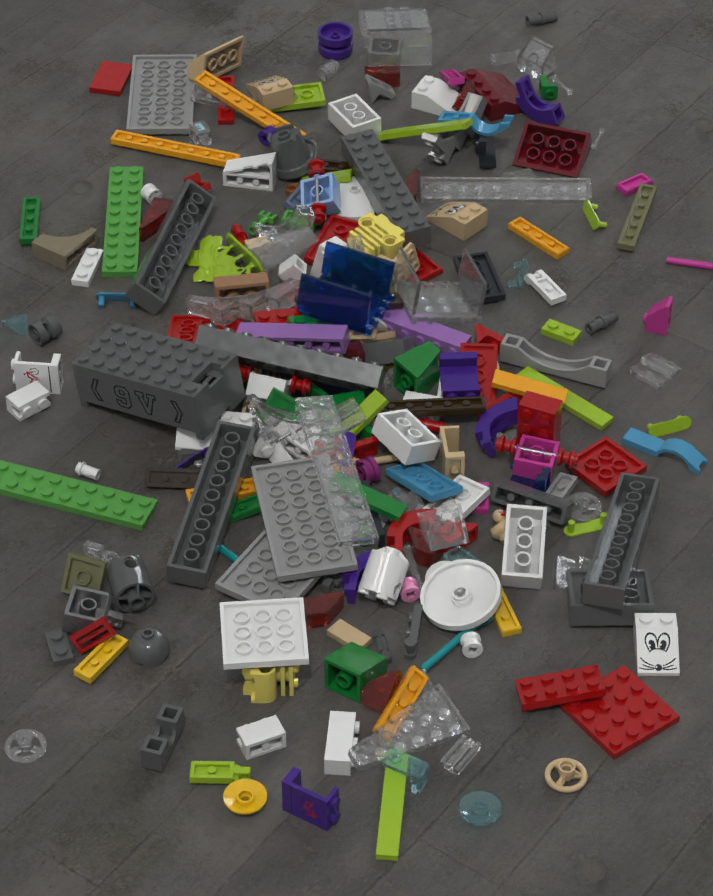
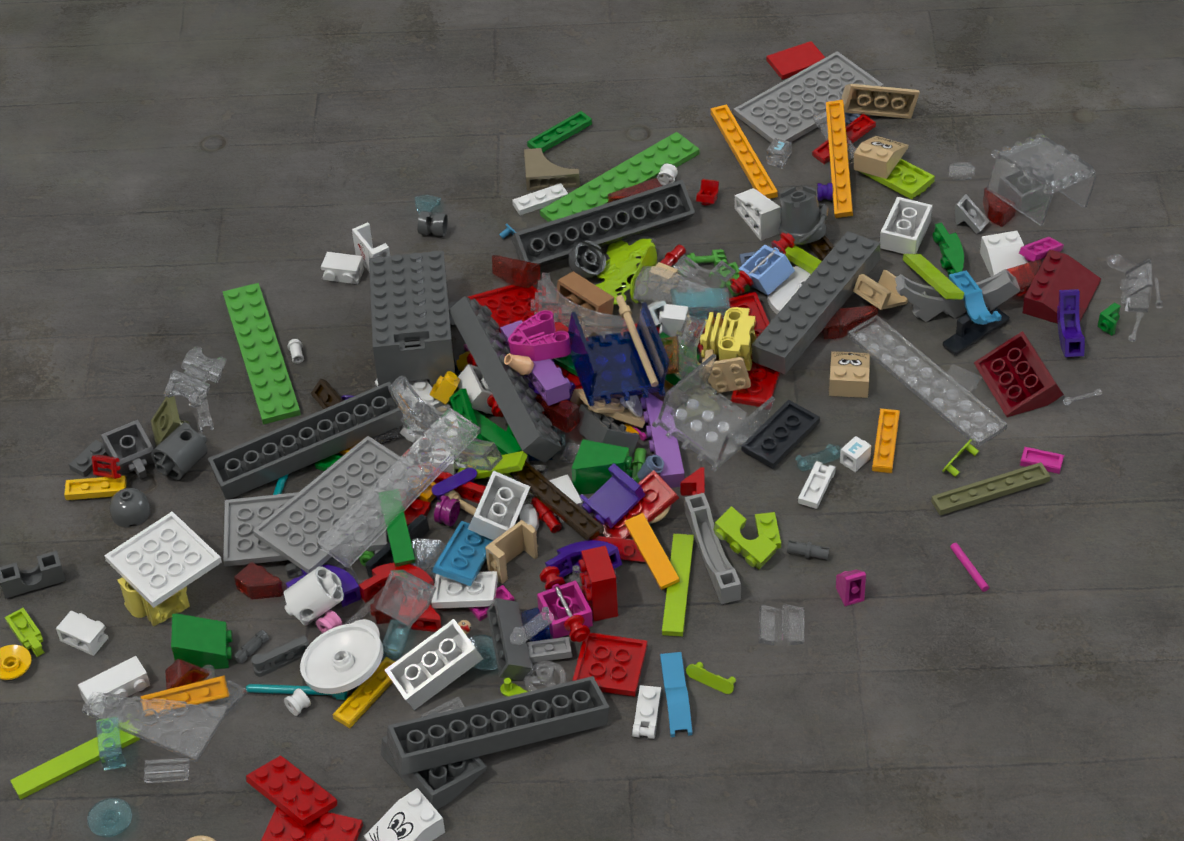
camera: 55 degrees right, 5 degrees up
dark purple panel [282,767,341,831] -> none
dark purple wheel [318,22,353,60] -> none
tan tile [327,619,372,648] -> none
none -> clear piece [164,346,227,408]
none -> yellow brick [429,371,460,404]
none -> clear red slope [492,255,540,288]
none -> light nougat cone [504,353,534,375]
none -> dark pink connector [508,310,571,361]
none -> clear piece [510,607,554,645]
none -> dark grey cylinder [568,240,606,279]
none -> tan bar [616,295,659,387]
none -> white plate [632,685,661,739]
none -> sand blue cone [637,455,664,480]
none -> clear light blue wedge [671,288,730,323]
none -> lime arch [713,506,777,570]
none -> white brick [840,436,871,472]
none -> tan panel [853,270,908,310]
none -> green slope [932,222,964,277]

